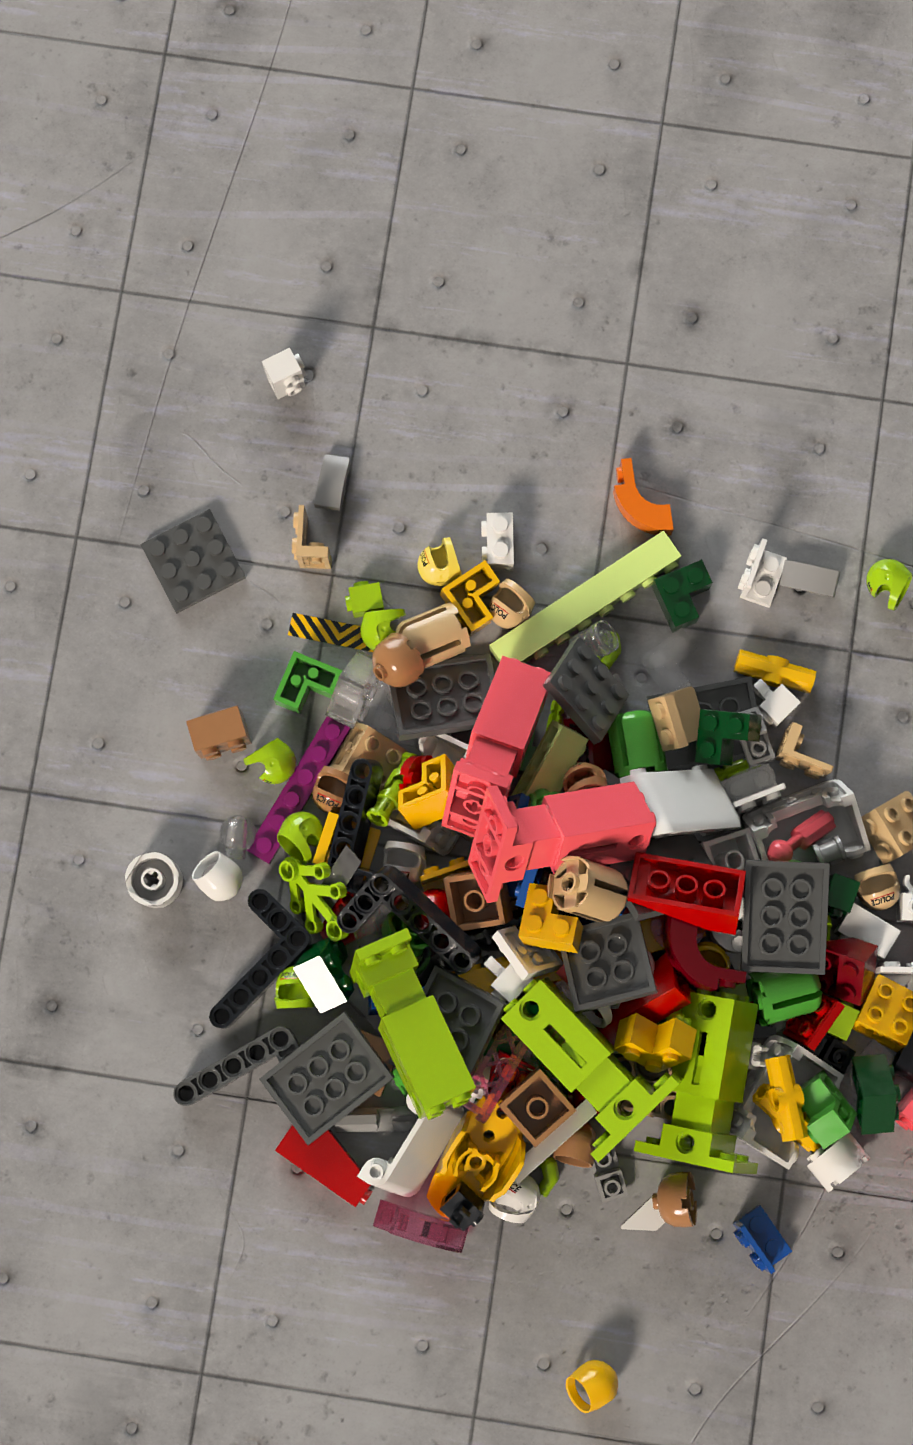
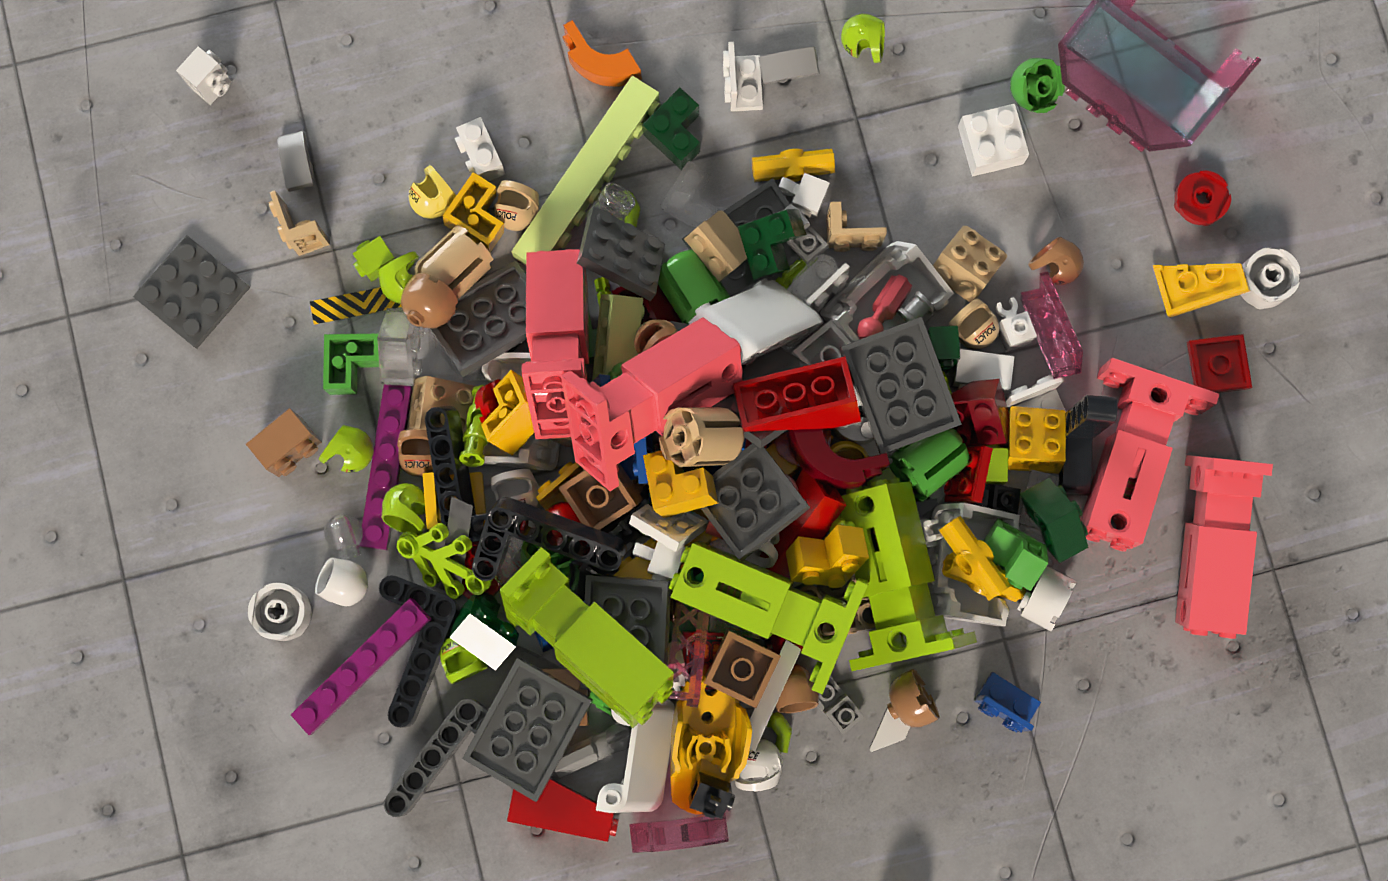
camera: 25 degrees left, 0 degrees up
none -> magenta plate [291,598,431,735]

